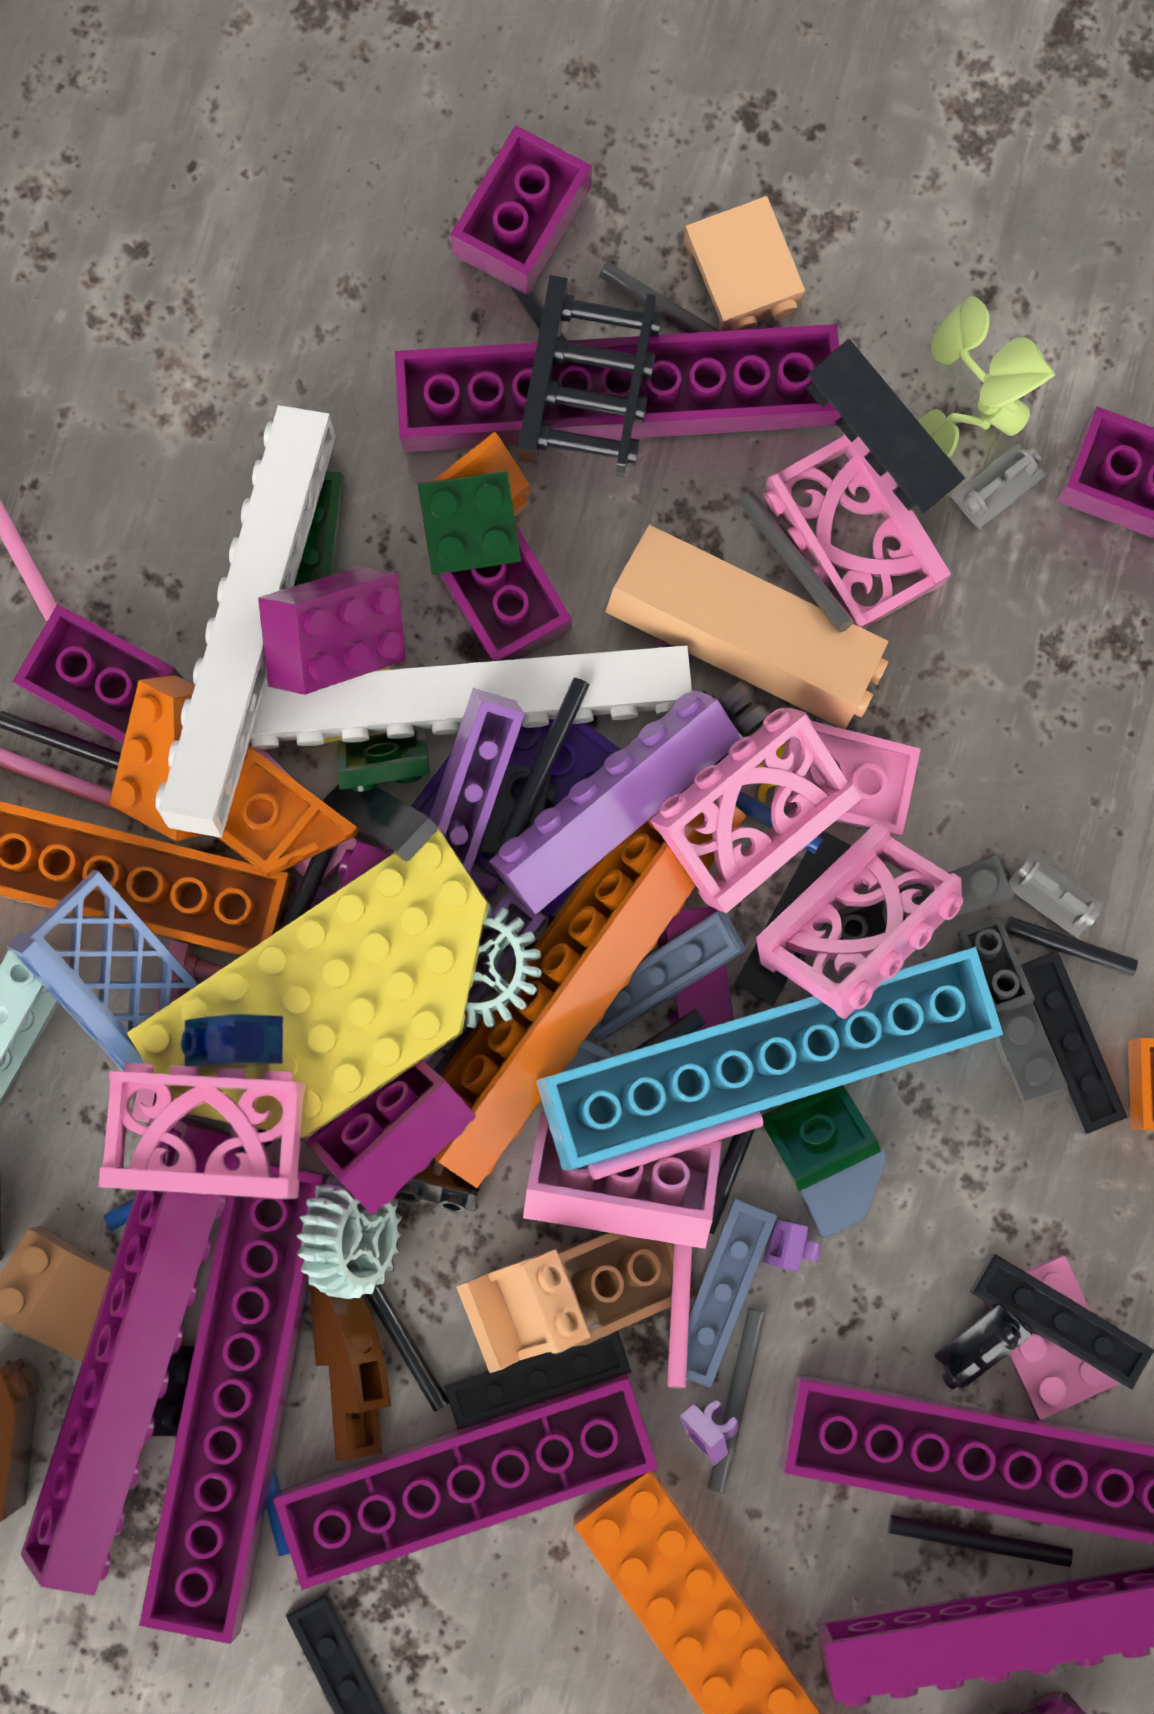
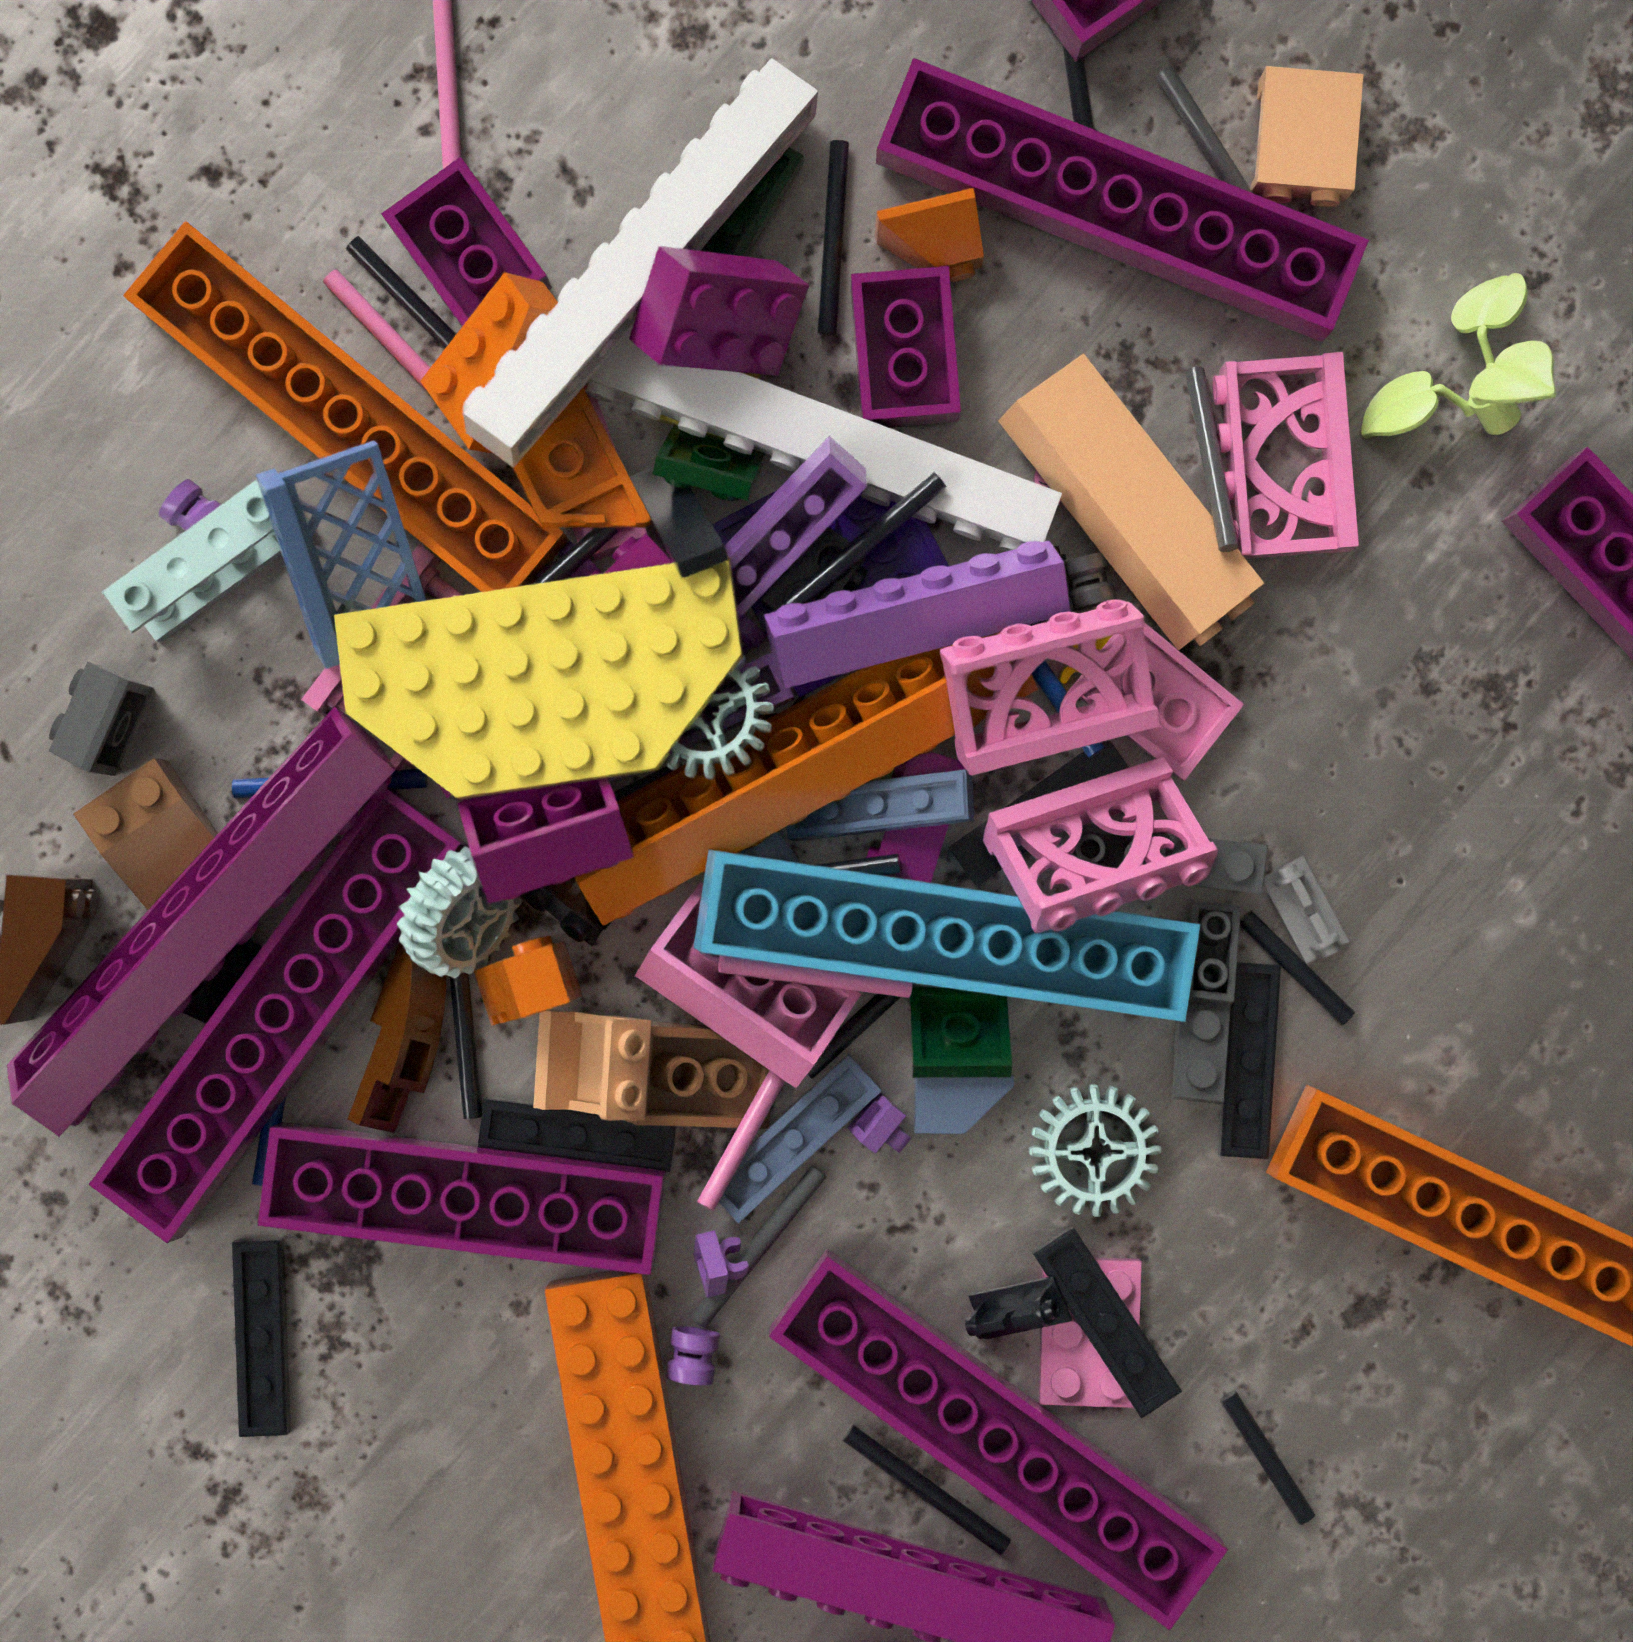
camera: 25 degrees right, 5 degrees up
bright pink fence [99,1063,305,1199] -> none
clear blue slope [181,1014,283,1067] -> none
dark green plate [417,470,521,575] -> none
black fence [518,275,663,478] -> none
black brick [806,338,966,514] -> none
light grey hinge [951,442,1046,530] -> none
none -> orange wedge [474,935,583,1026]
none -> medium lavender wheel [666,1326,720,1385]
none -> black bar [817,140,849,336]
none -> light aqua gear [1029,1084,1162,1217]

